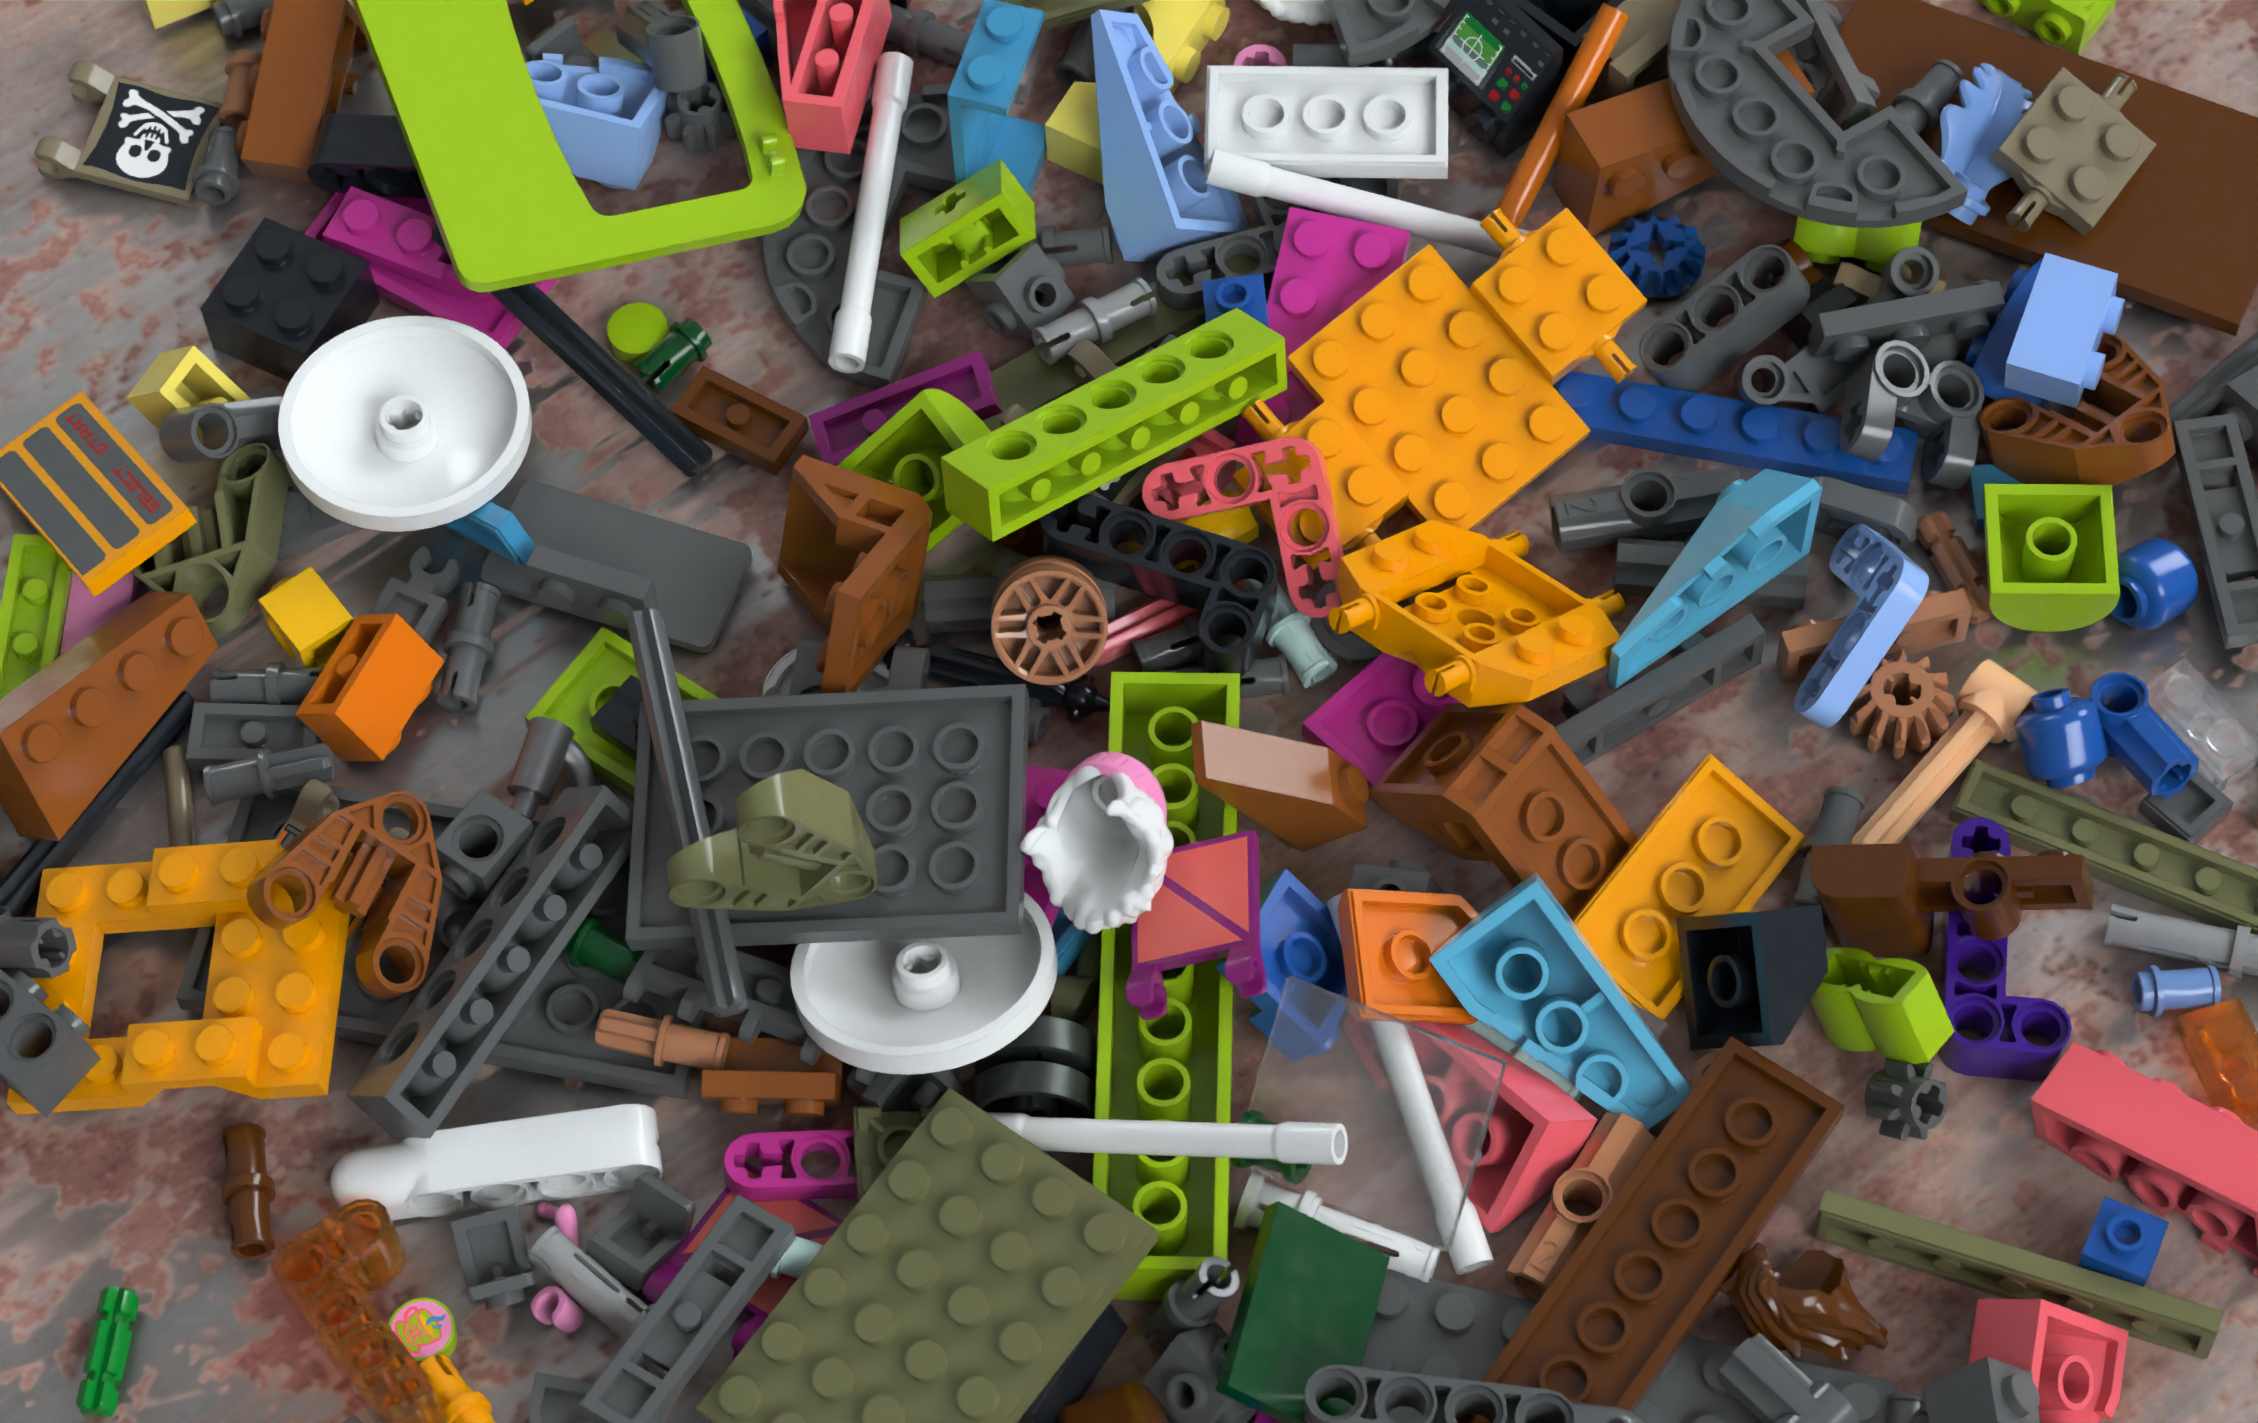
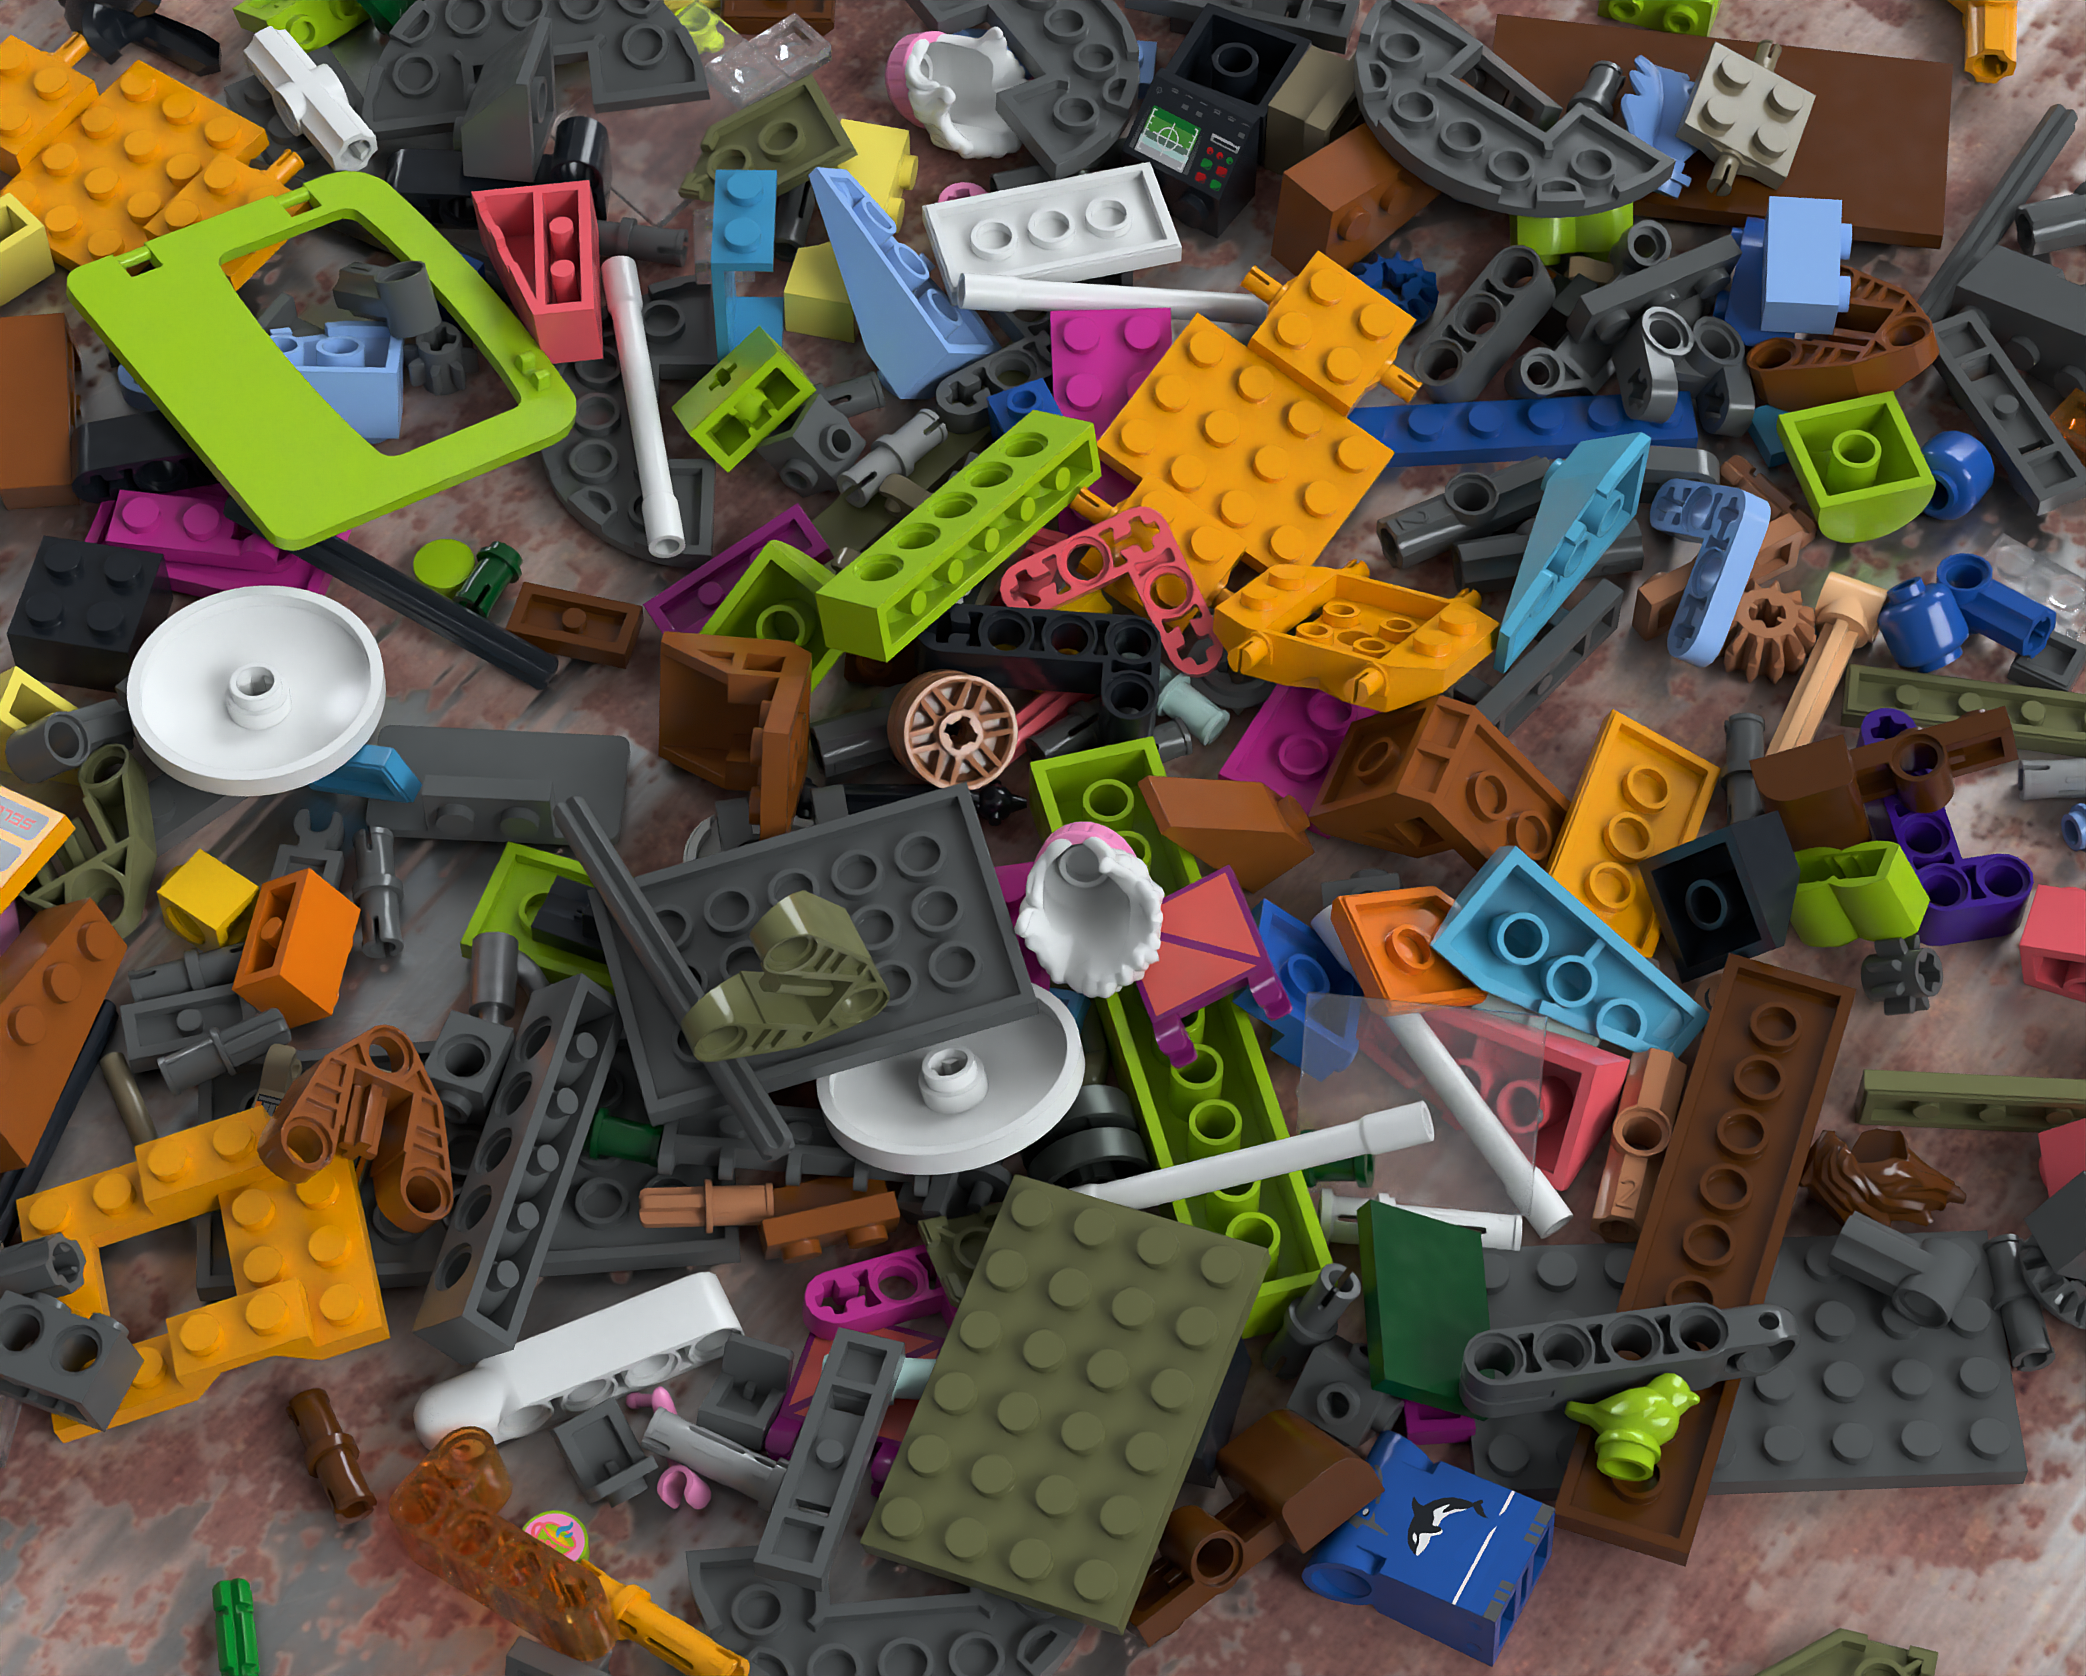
camera: 20 degrees left, 5 degrees down
orange piece [1495,3,1629,228] -> none

